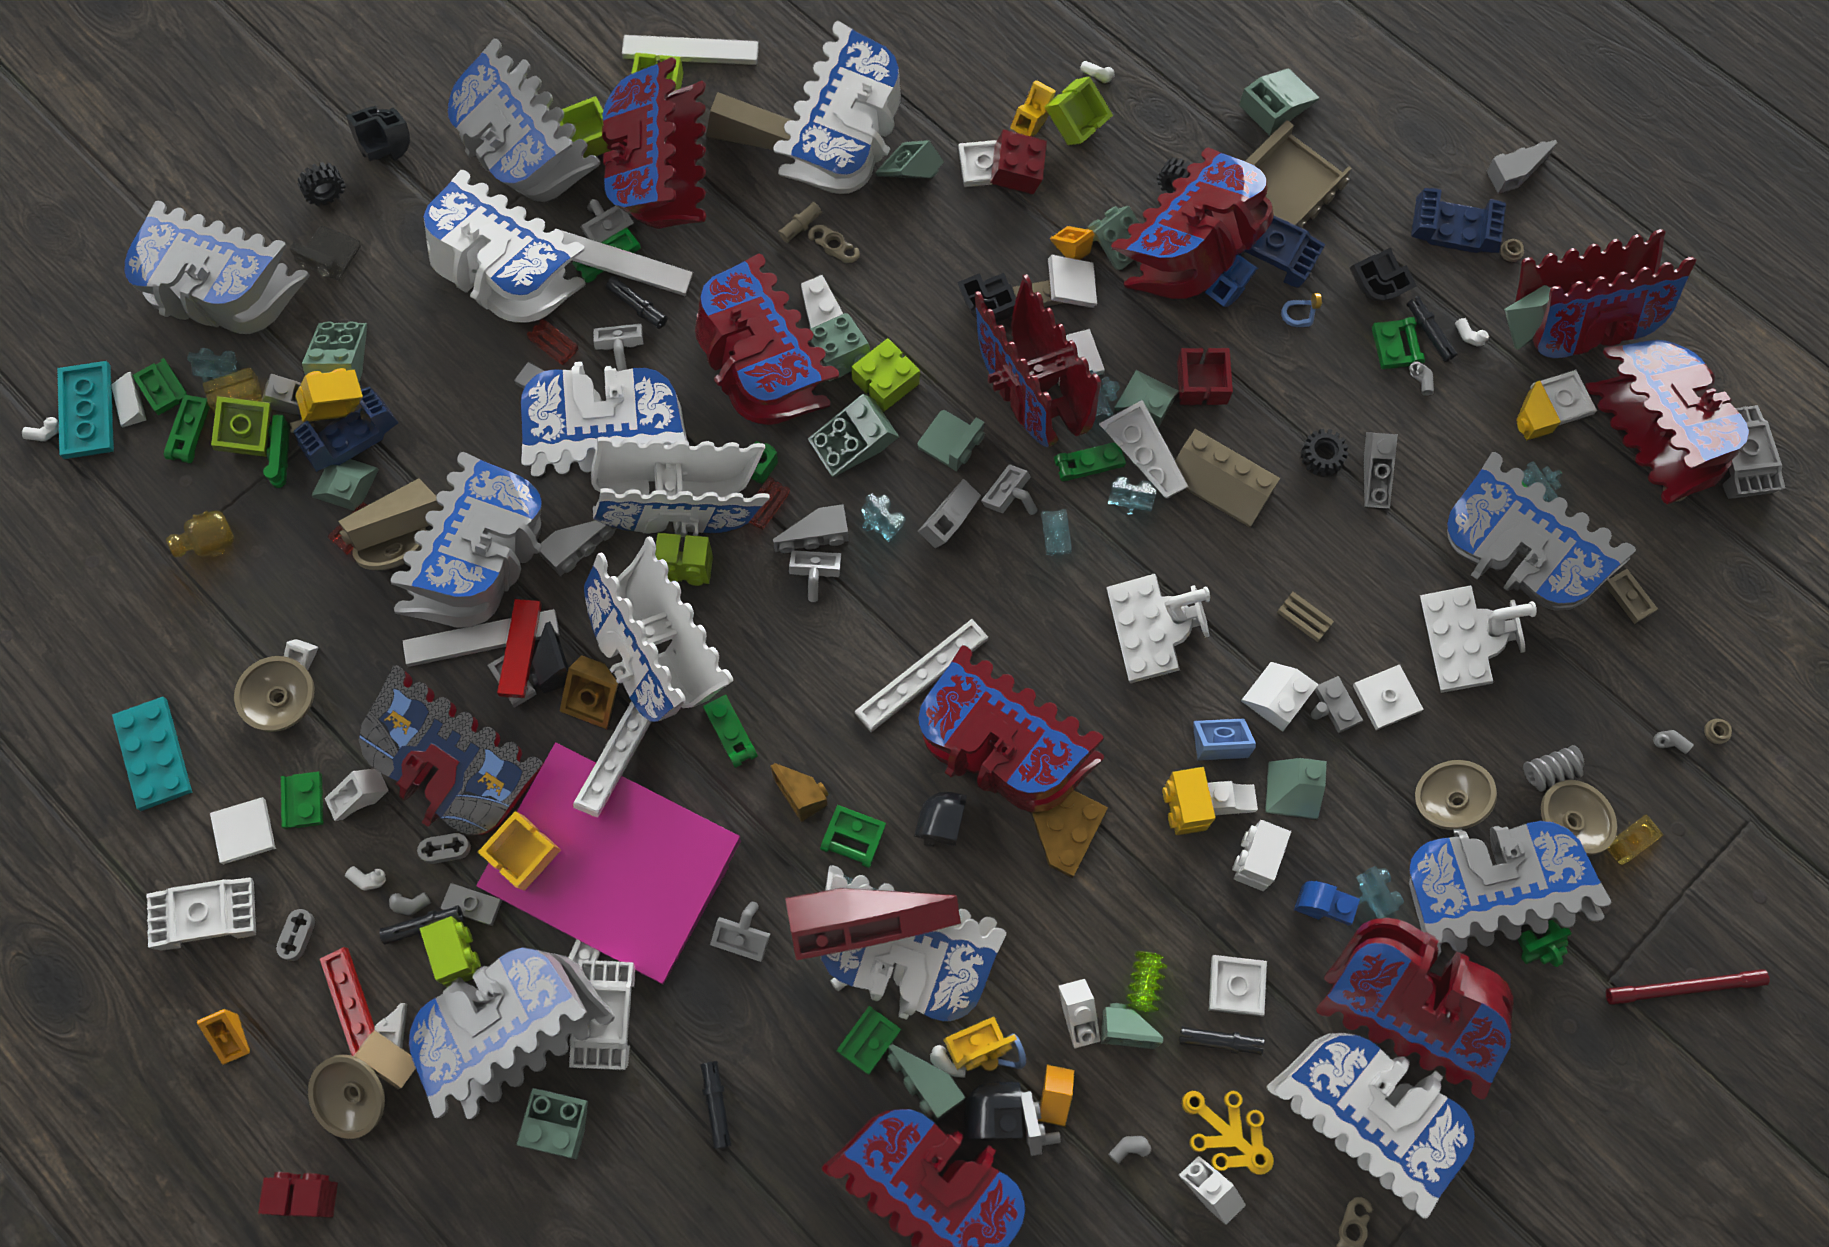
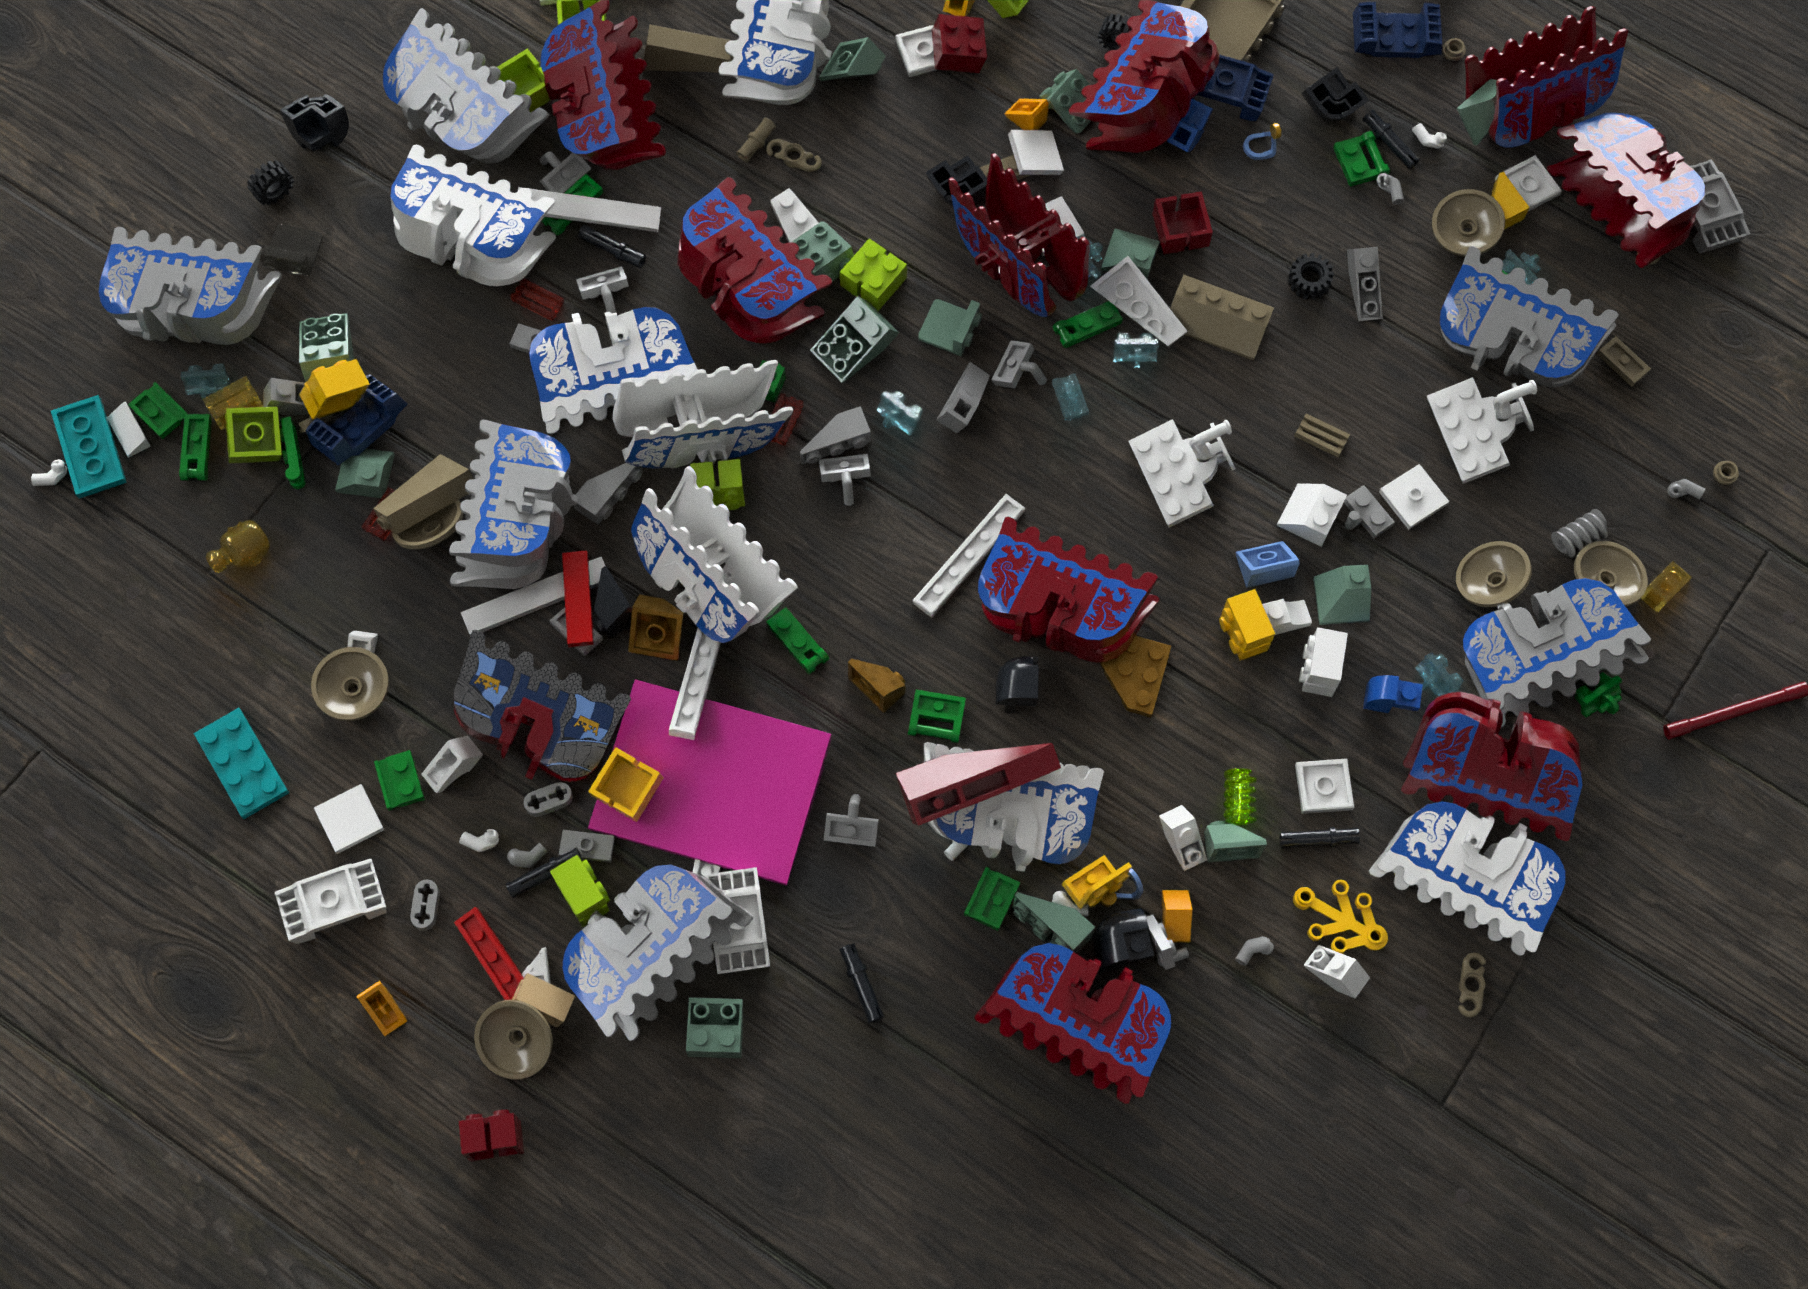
camera: 10 degrees left, 0 degrees up
none -> dark tan dish [1432,189,1505,256]

